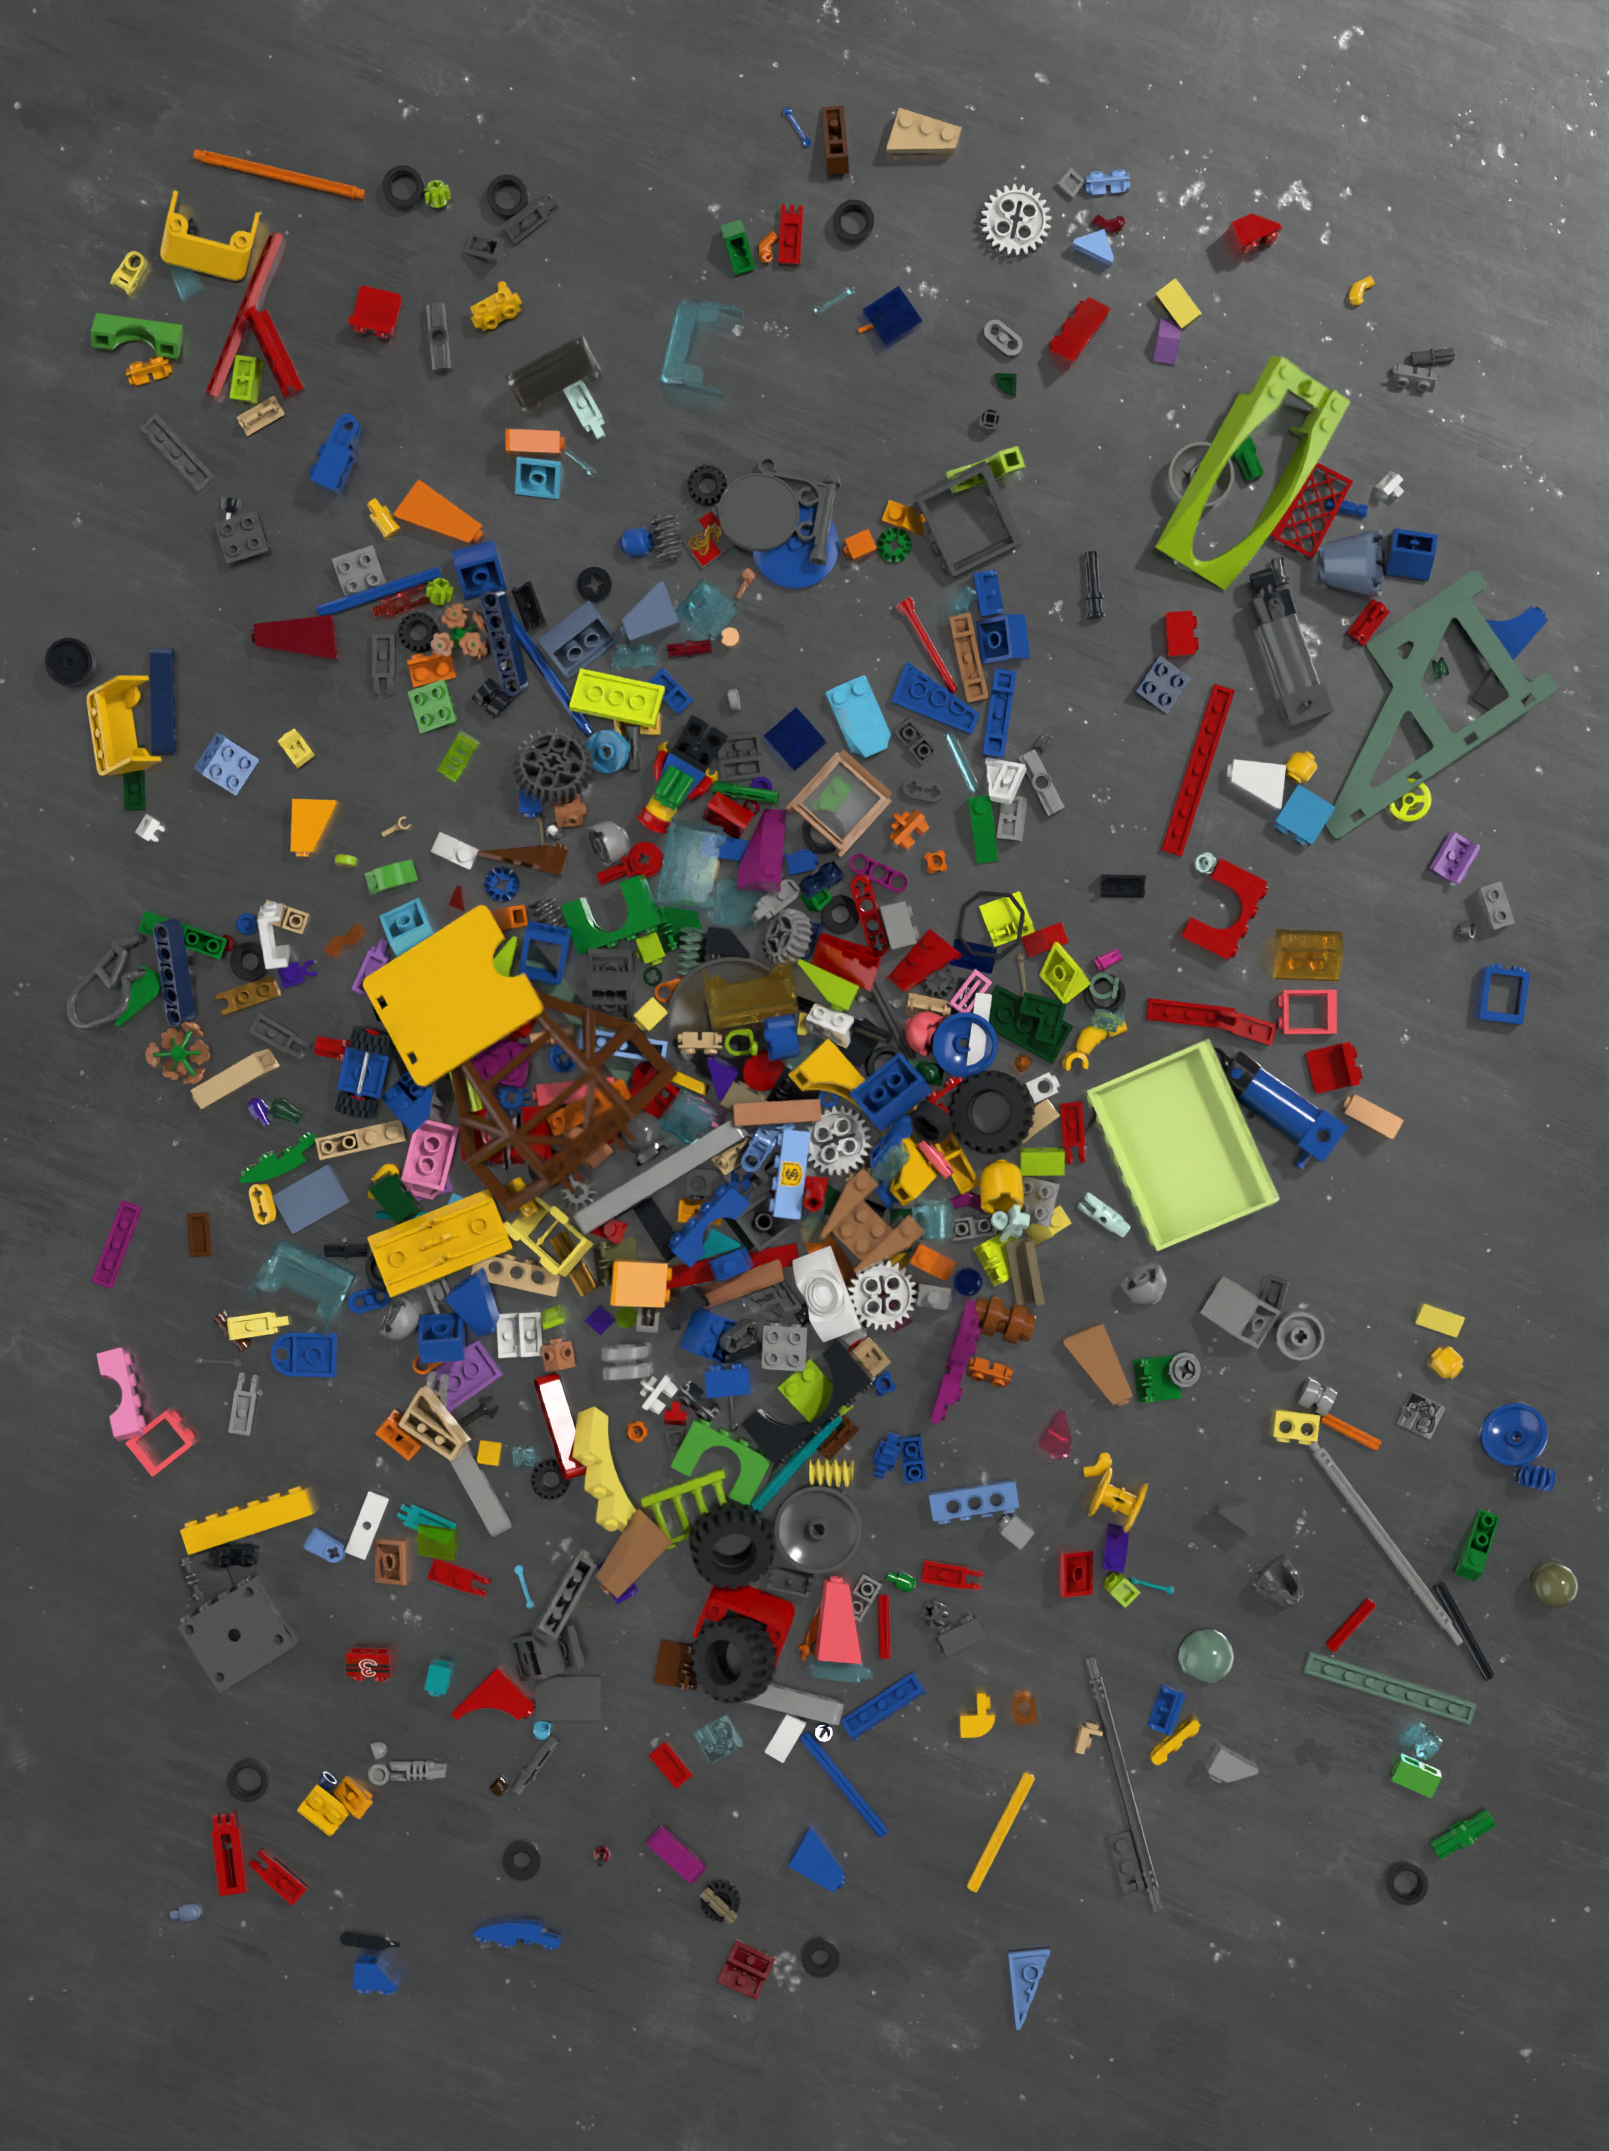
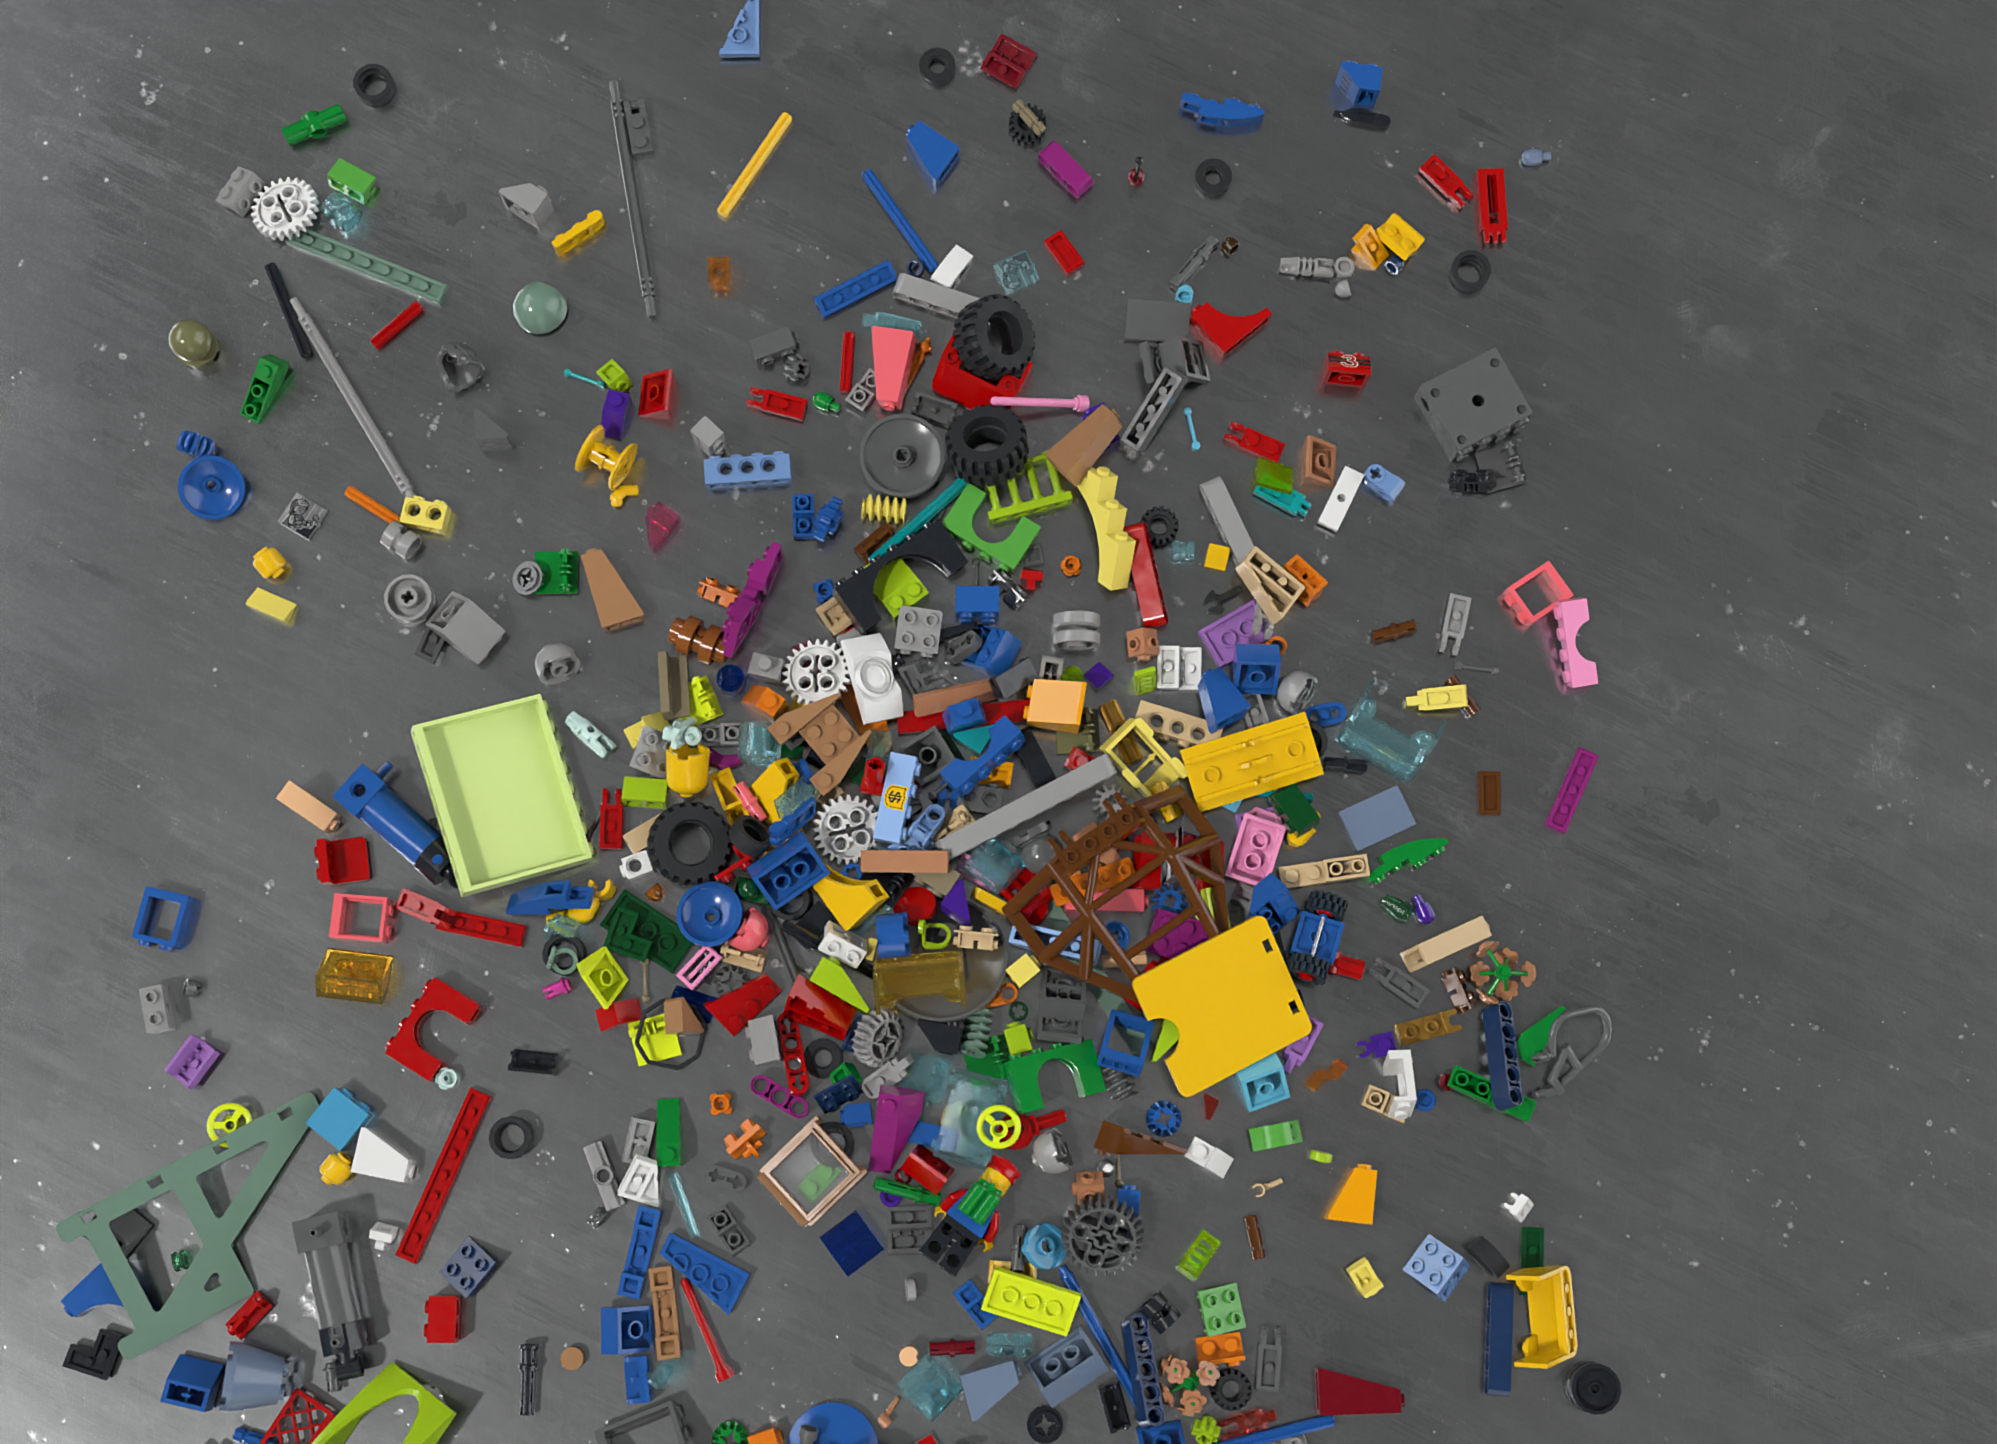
camera: 175 degrees left, 10 degrees down
yellow brick [180,1486,315,1555] -> none
black tyre [230,942,268,981] -> none
yellow beam [249,1183,276,1225] -> none
blue tile [271,1332,337,1377] -> none
teal brick [424,1659,455,1697] -> none
orange brick [492,904,528,931] -> none
white hips [640,1374,678,1414] -> none
reddish brown hinge [653,1640,698,1691] -> none
medium azure slope [825,675,891,758] -> none
yellow brick [960,1690,995,1738] -> none
white sticker [966,993,992,1066] -> none
tan bracket [1074,1722,1103,1754] -> none
blue hinge [1147,1684,1186,1736] -> none
none -> black plate [62,1328,124,1380]
none -> light grey bracket [215,166,266,217]
none -> white gear [251,177,320,241]
none -> white tile [369,1222,399,1250]
none -> black tyre [489,1116,534,1159]
none -> blue slope [506,880,595,915]
none -> medium nougat tile [561,1347,584,1370]
none -> medium nougat slope [664,997,704,1036]
none -> neon yellow piece [976,1105,1021,1149]
none -> bright pink piece [990,395,1090,412]
none -> reddish brown axle [1244,1215,1266,1260]
none -> reddish brown pin [1371,619,1417,644]
none -> hinge [1442,966,1476,1014]
none -> black tyre [1467,1236,1510,1279]

